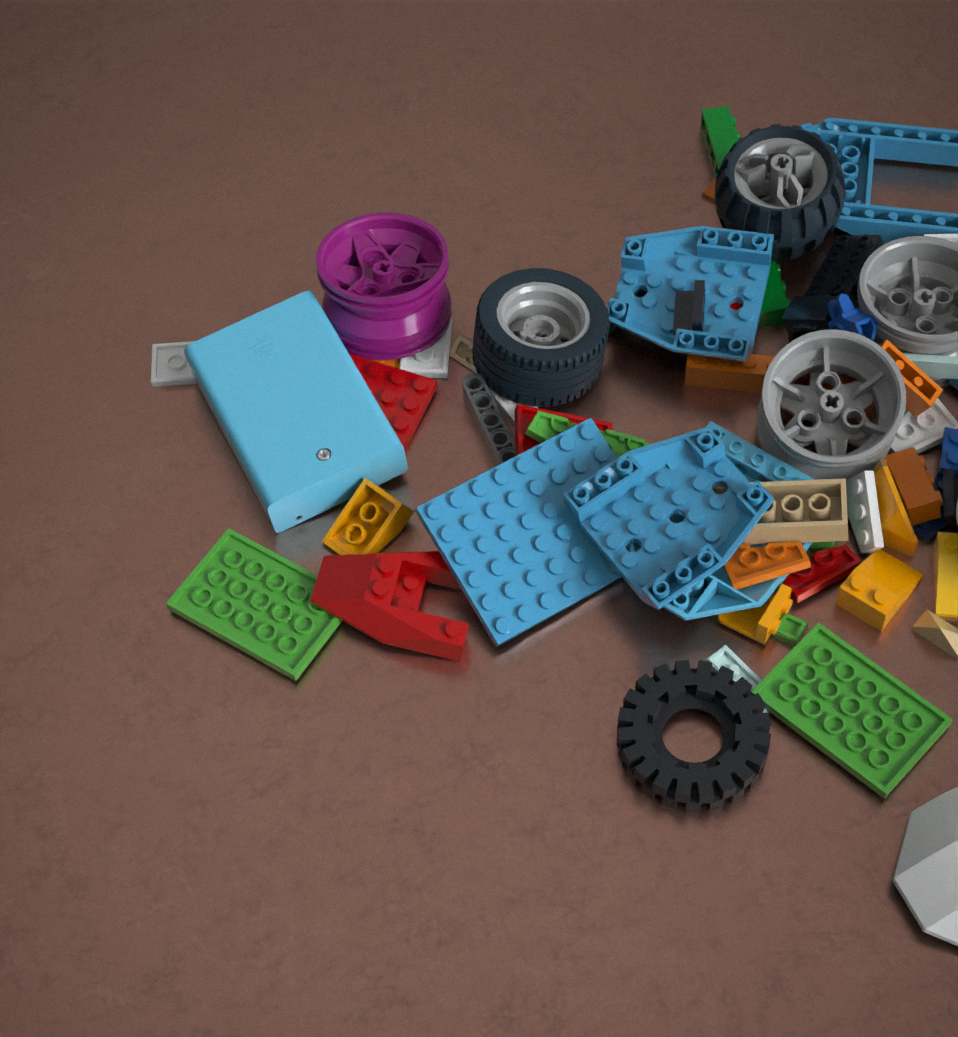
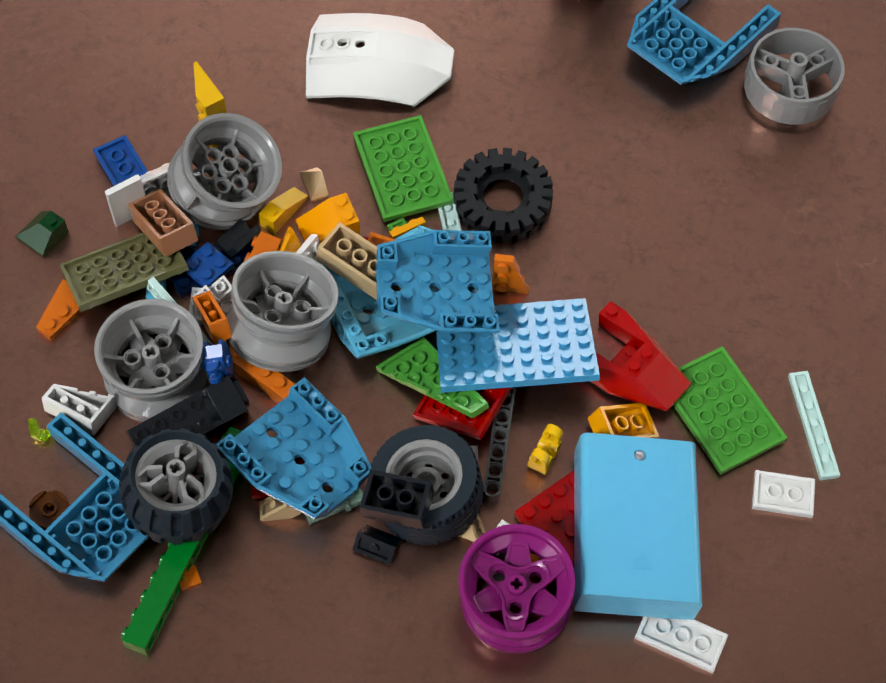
camera: 155 degrees left, 5 degrees up
black panel [673,280,706,335] -> none
none -> reddish brown plate [29,490,70,530]
none -> white slope [192,275,232,304]
none -> black brick [359,470,434,530]
none -> orange wing [492,254,530,294]
none -> yellow piece [527,424,563,475]
none -> white tile [752,470,815,518]
none -> light aqua tile [788,371,840,481]

